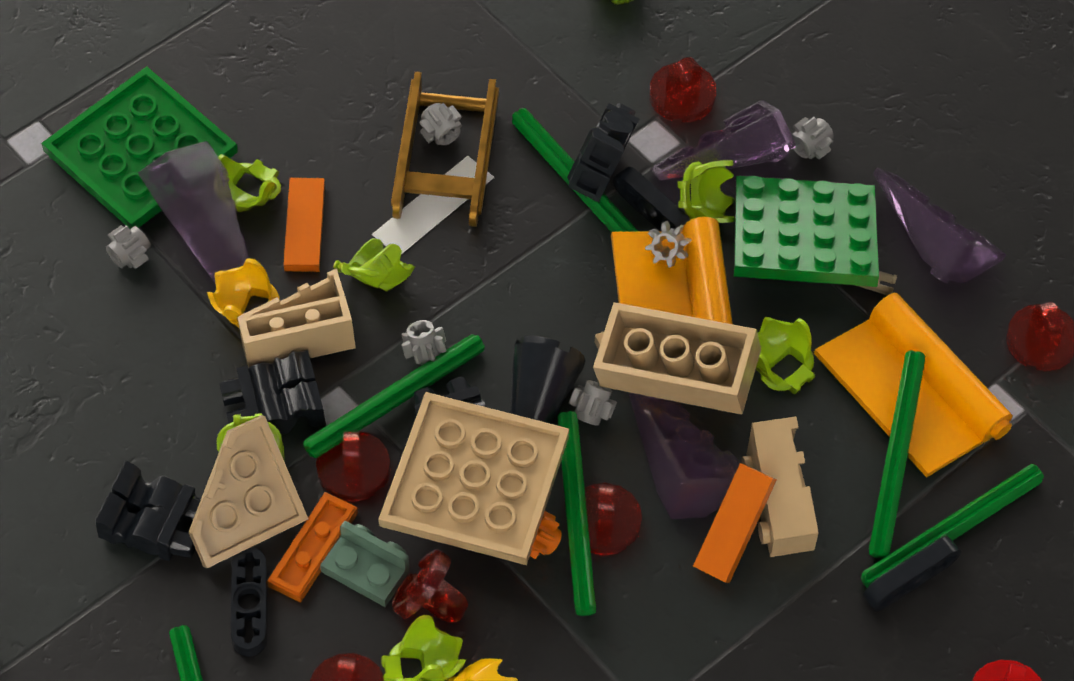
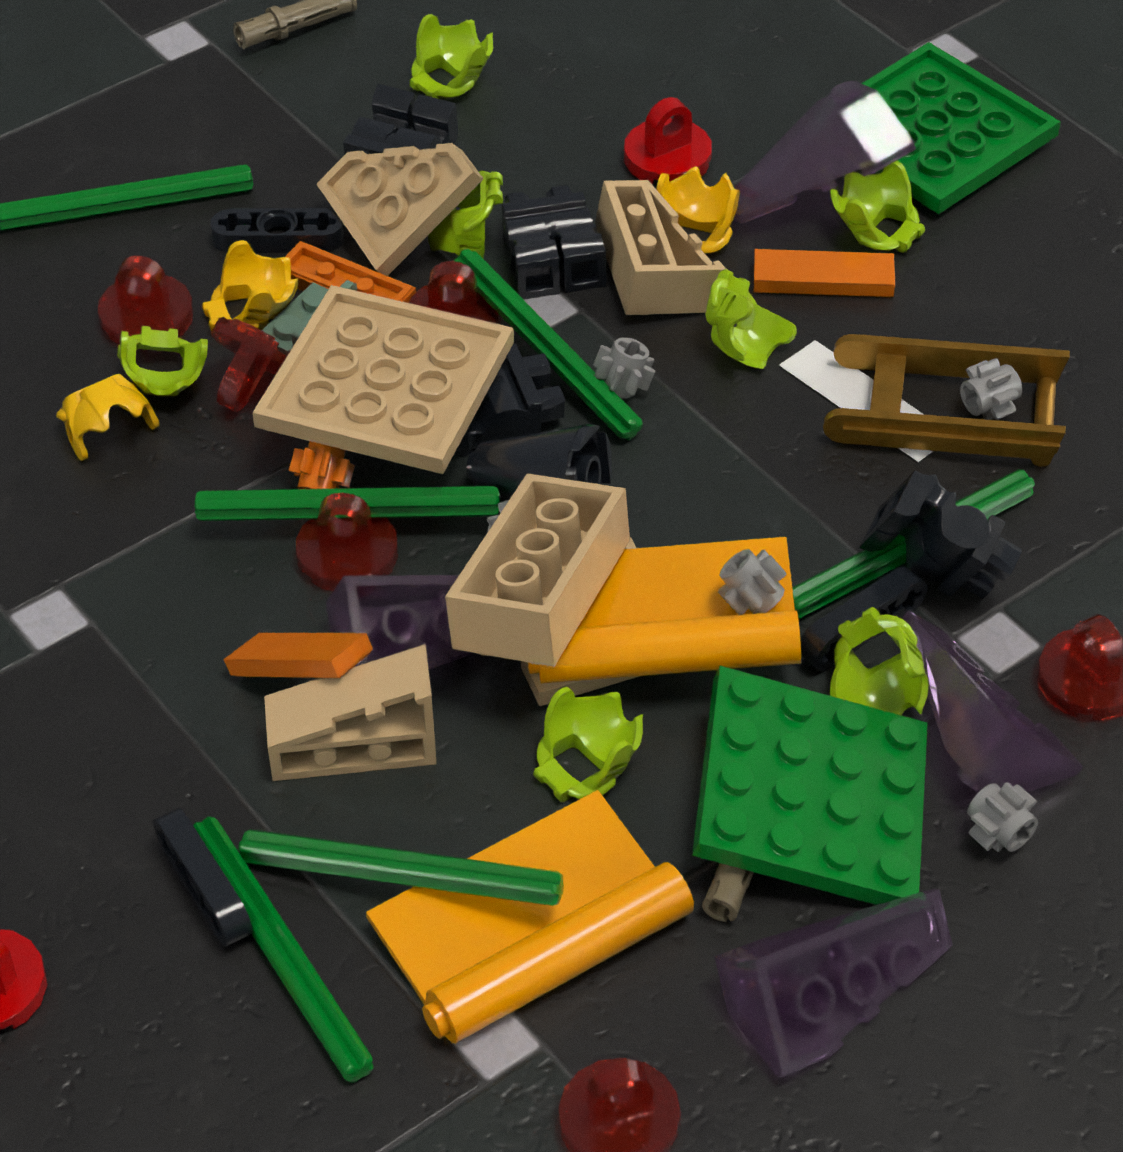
camera: 95 degrees right, 10 degrees down
light grey gear [106,225,151,269] -> none
none -> yellow helmet [202,240,298,336]
none -> lime helmet [409,14,493,99]
none -> red tile [624,97,712,184]

